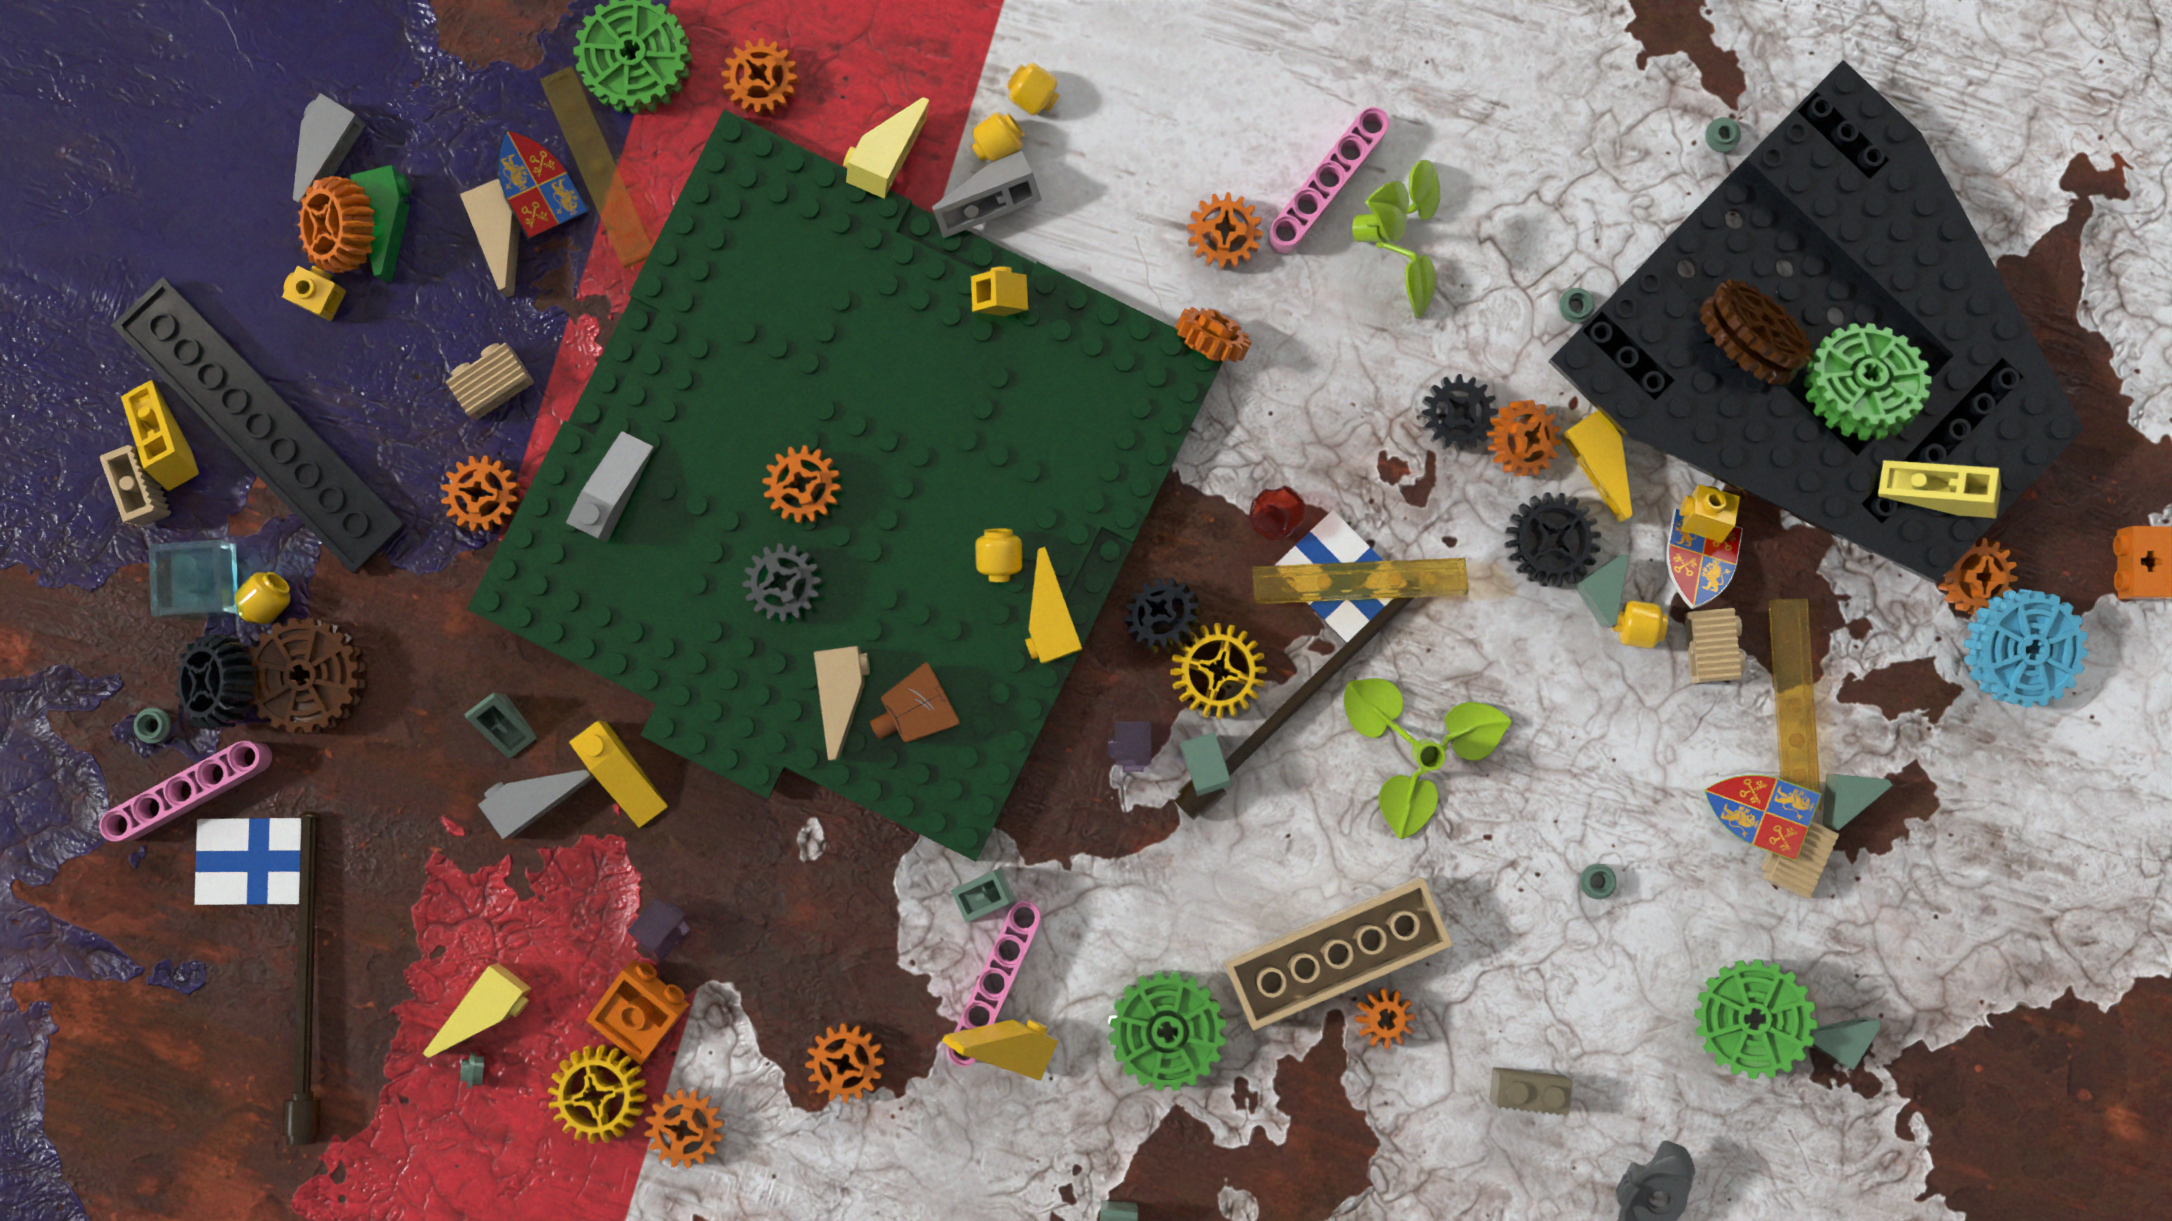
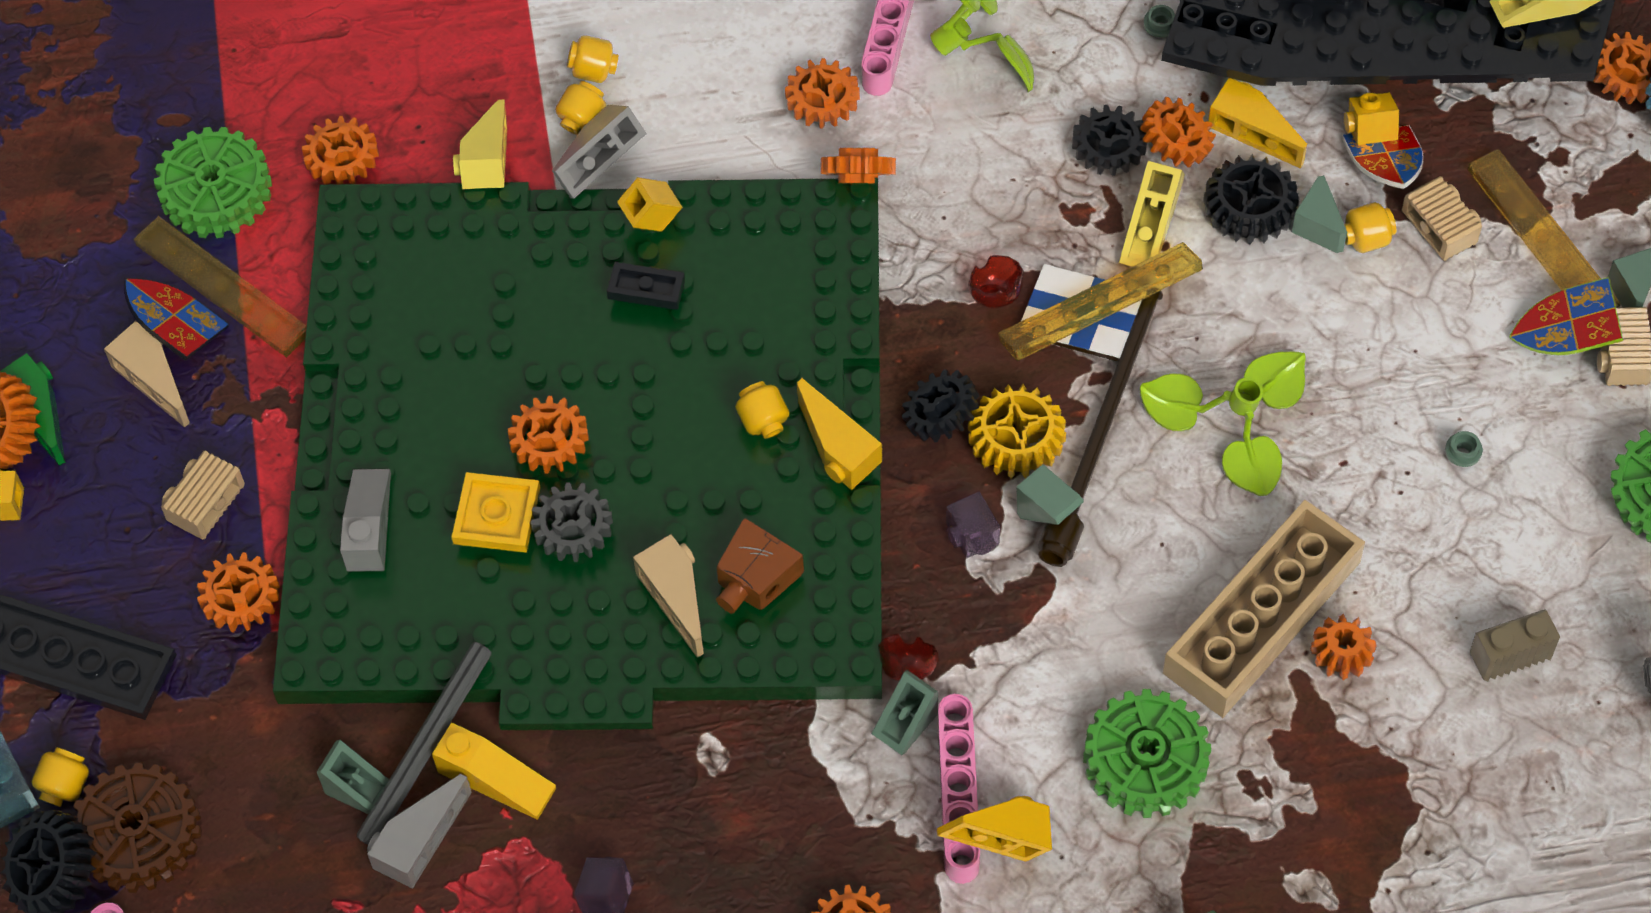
camera: 25 degrees left, 25 degrees down
none -> dark grey axle [356,642,491,845]
none -> yellow plate [452,472,540,553]
none -> black plate [607,262,685,310]
none -> clear red hair [878,634,939,682]
none -> light yellow slope [1119,161,1185,273]

